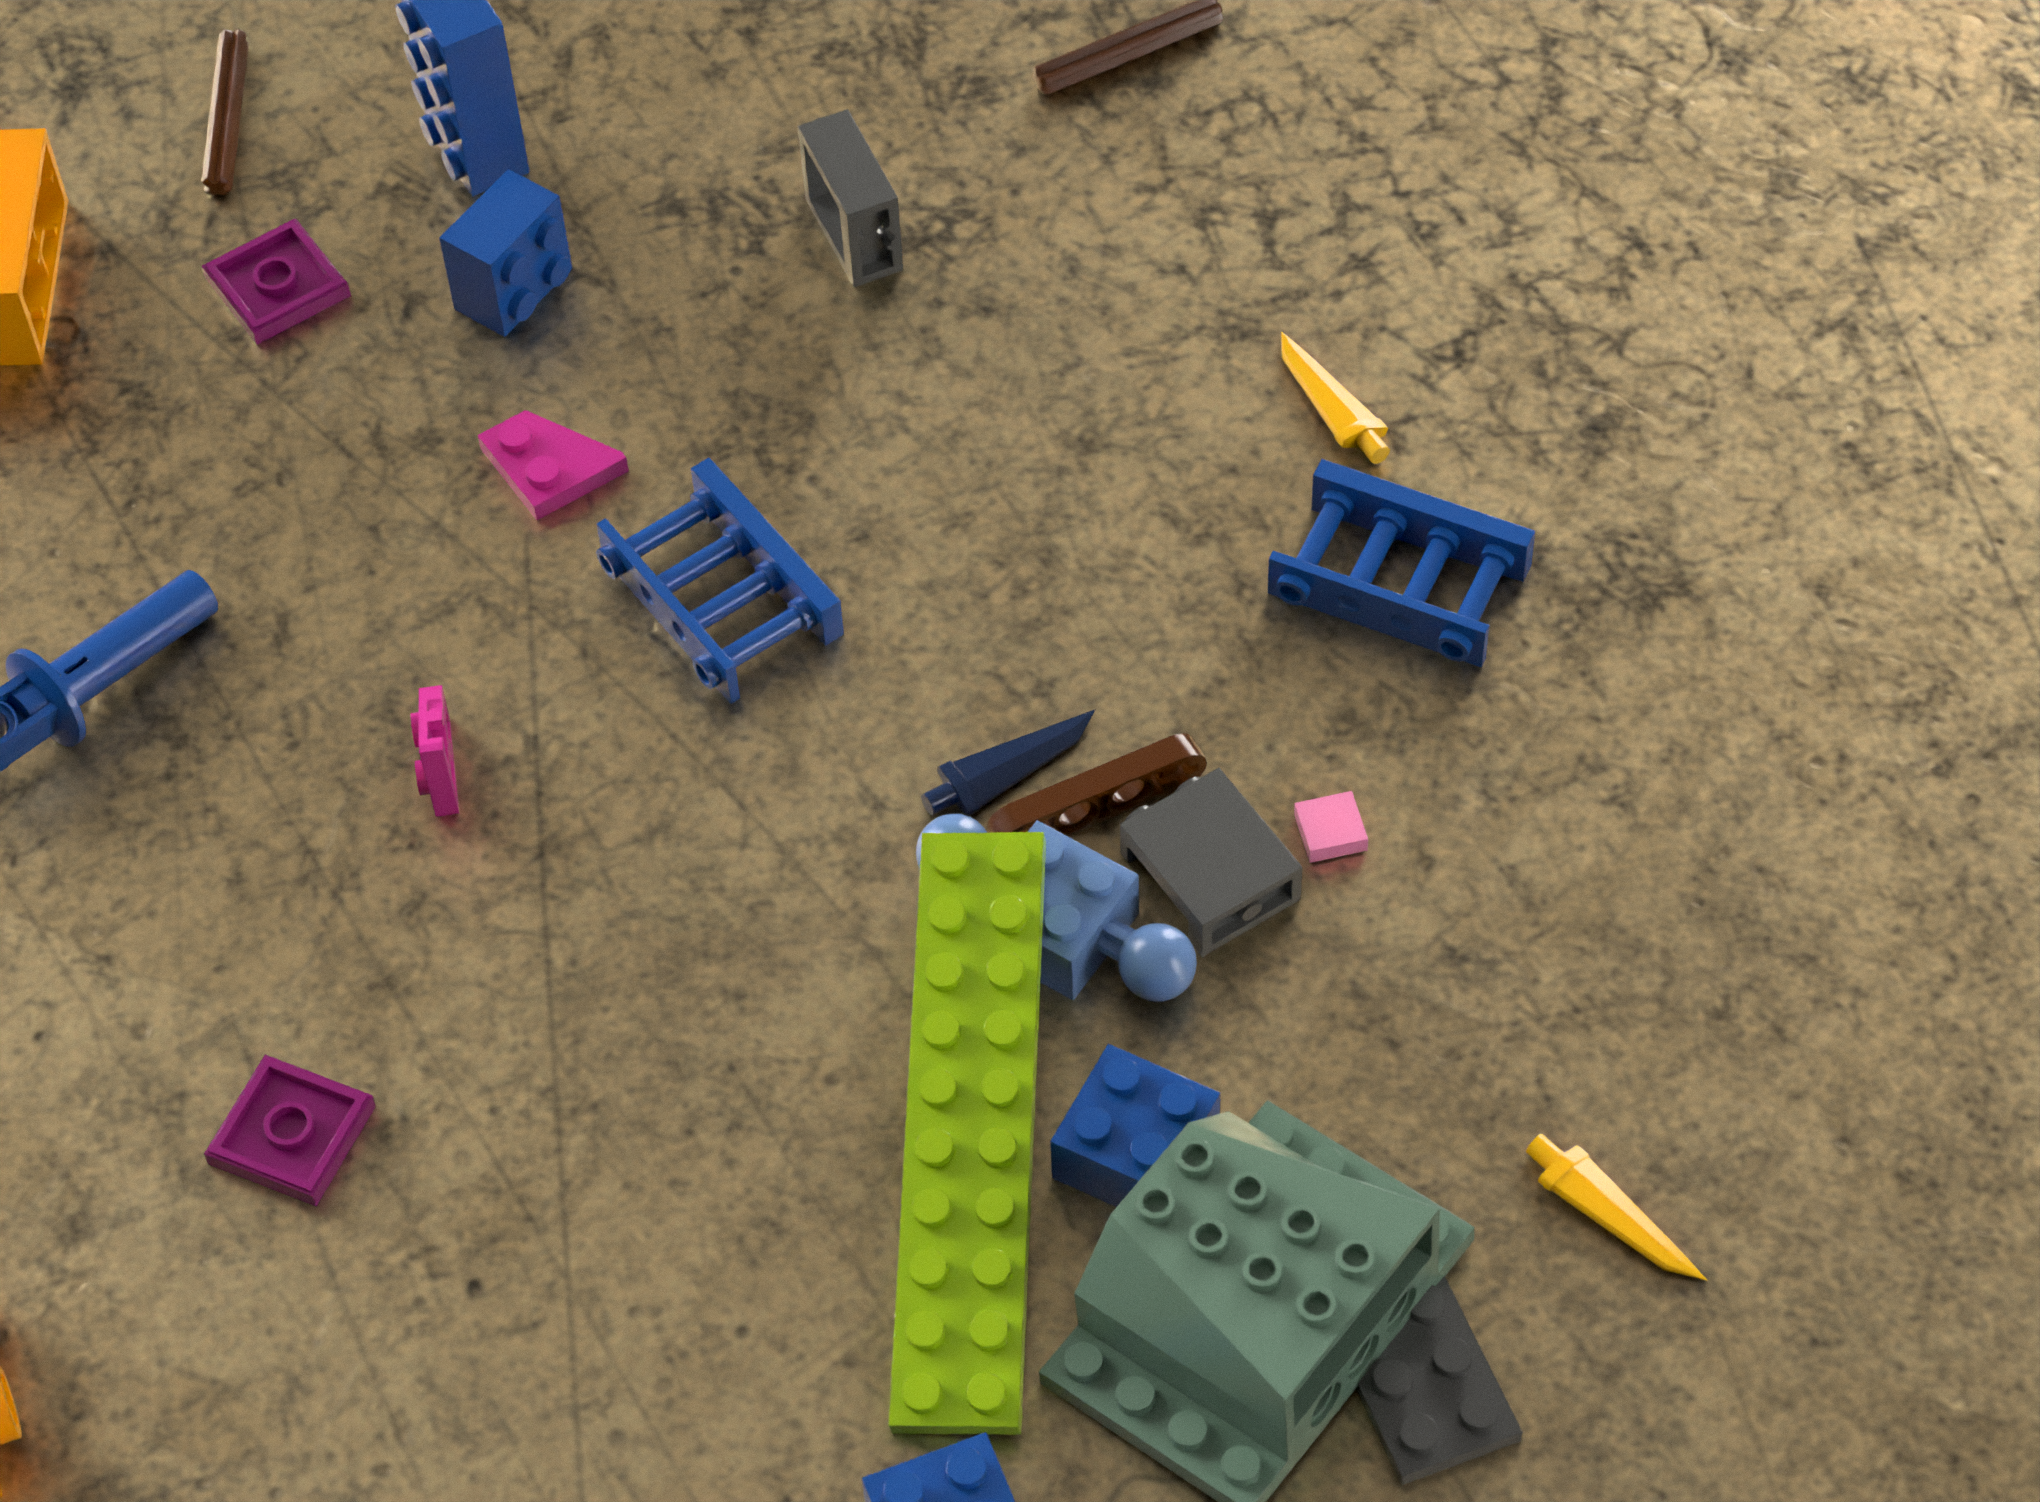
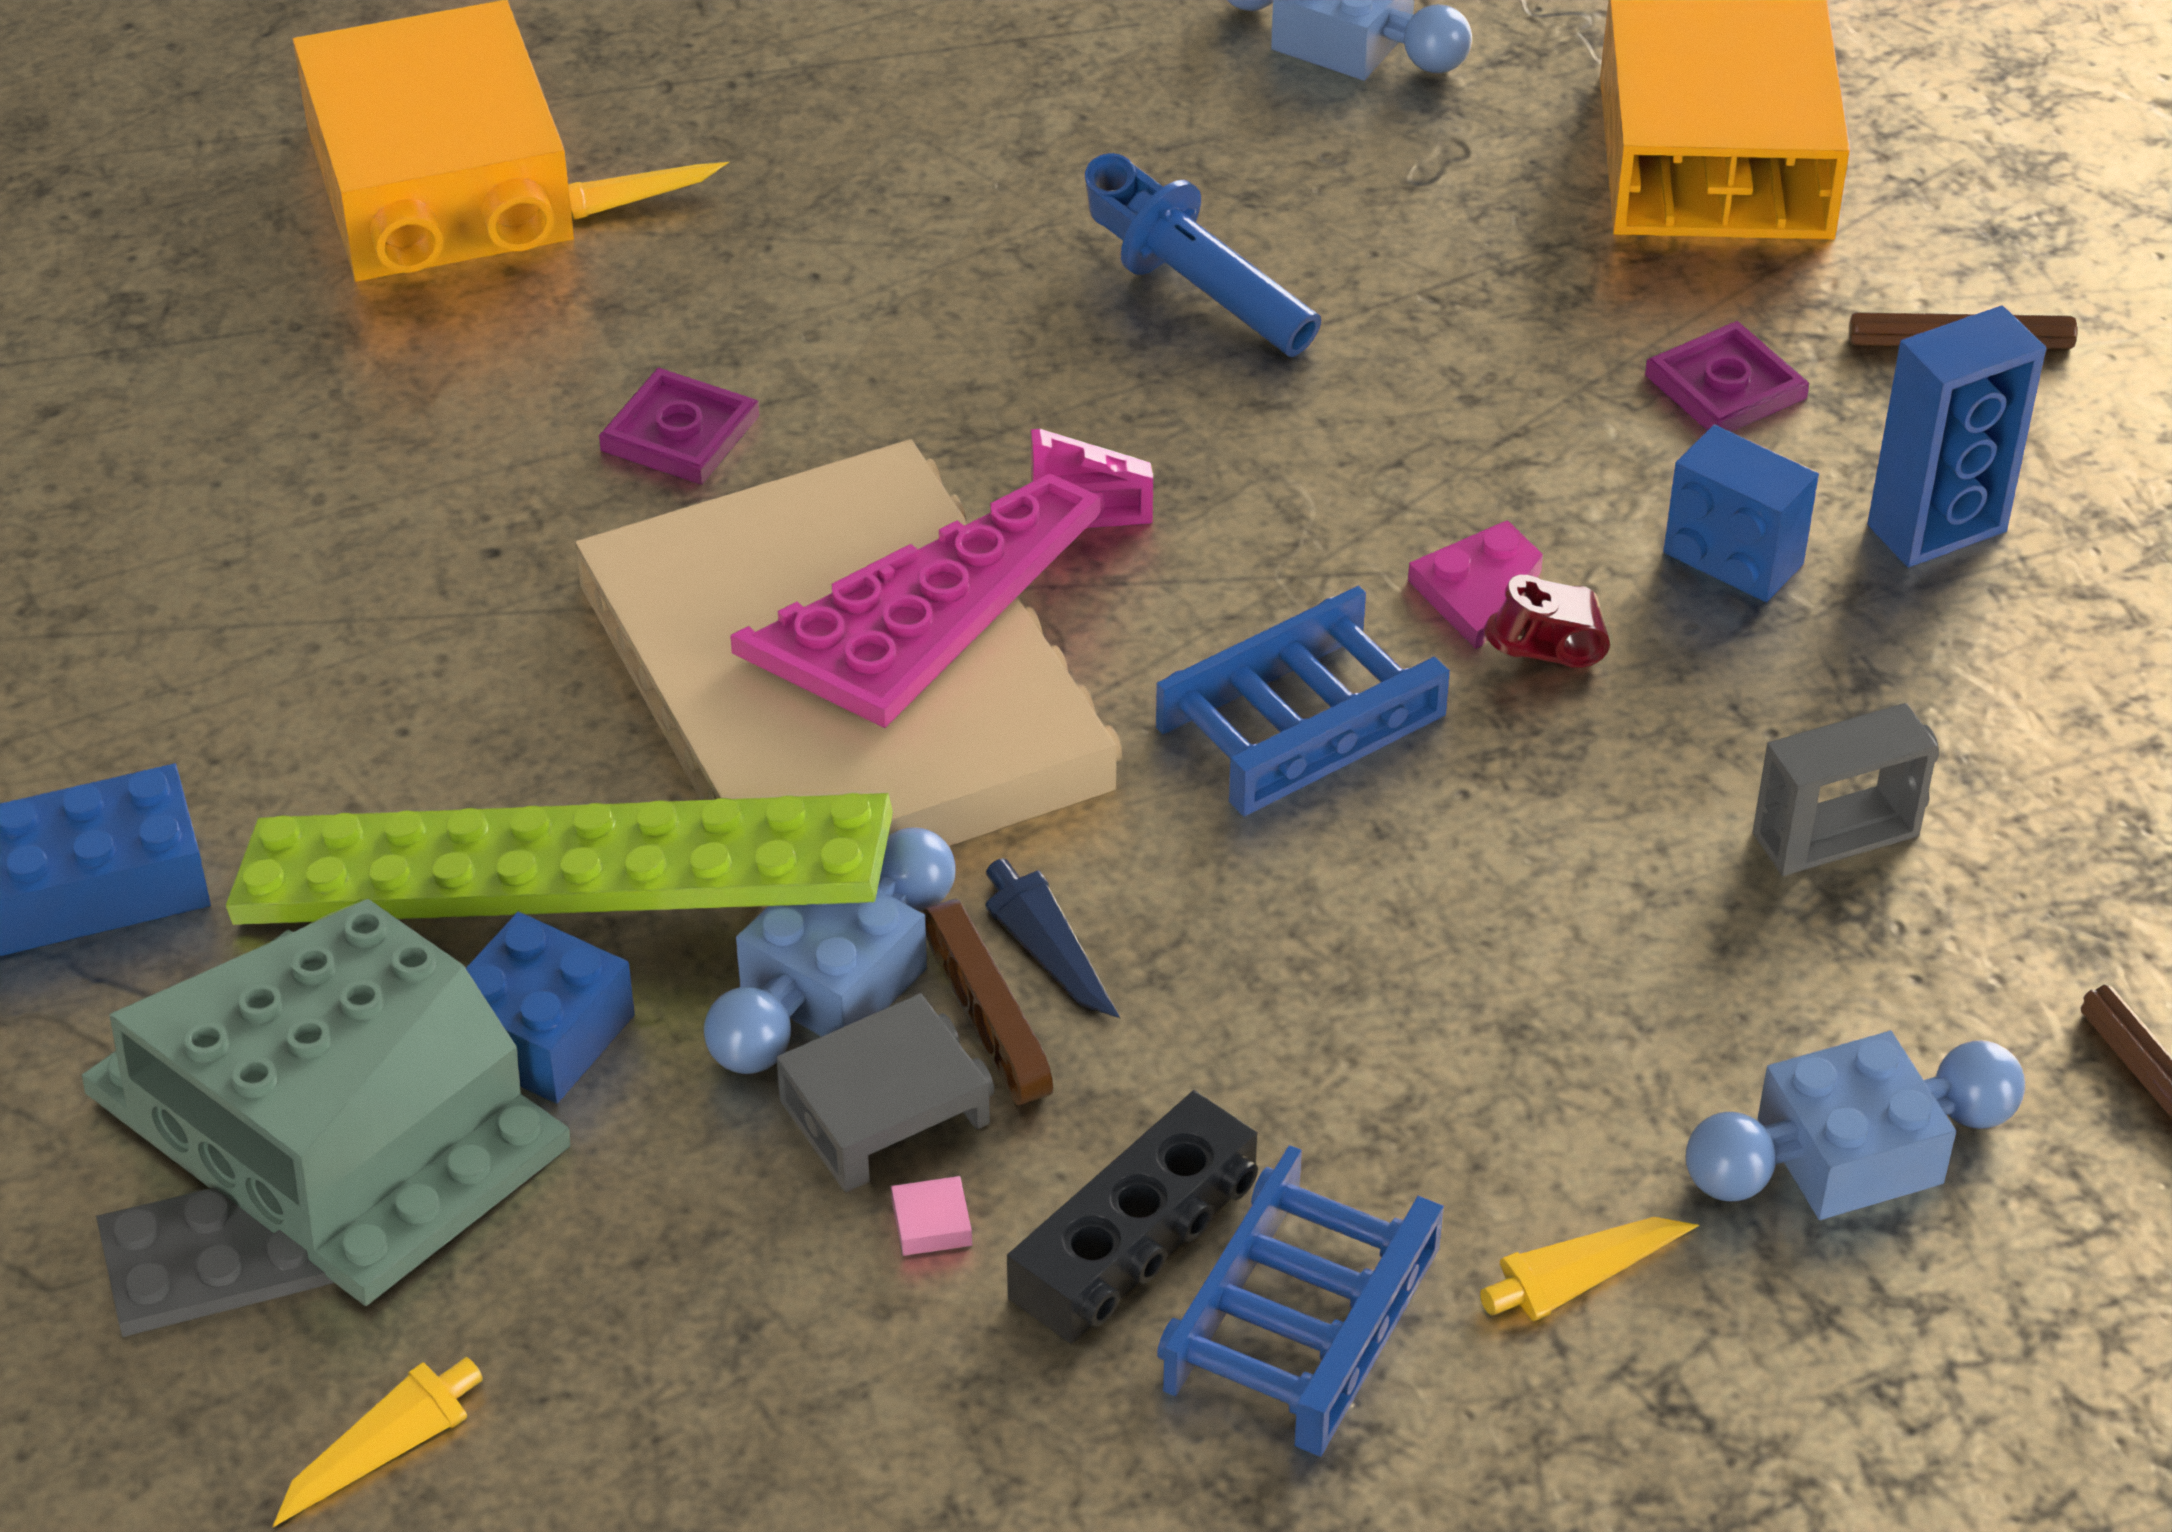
camera: 90 degrees right, 10 degrees down
none -> tan panel [575,439,1122,909]
none -> dark pink wing [730,473,1100,728]
none -> black brick [1007,1090,1258,1344]
none -> dark red piece [1484,574,1611,668]
none -> medium blue brick [1685,1030,2025,1220]

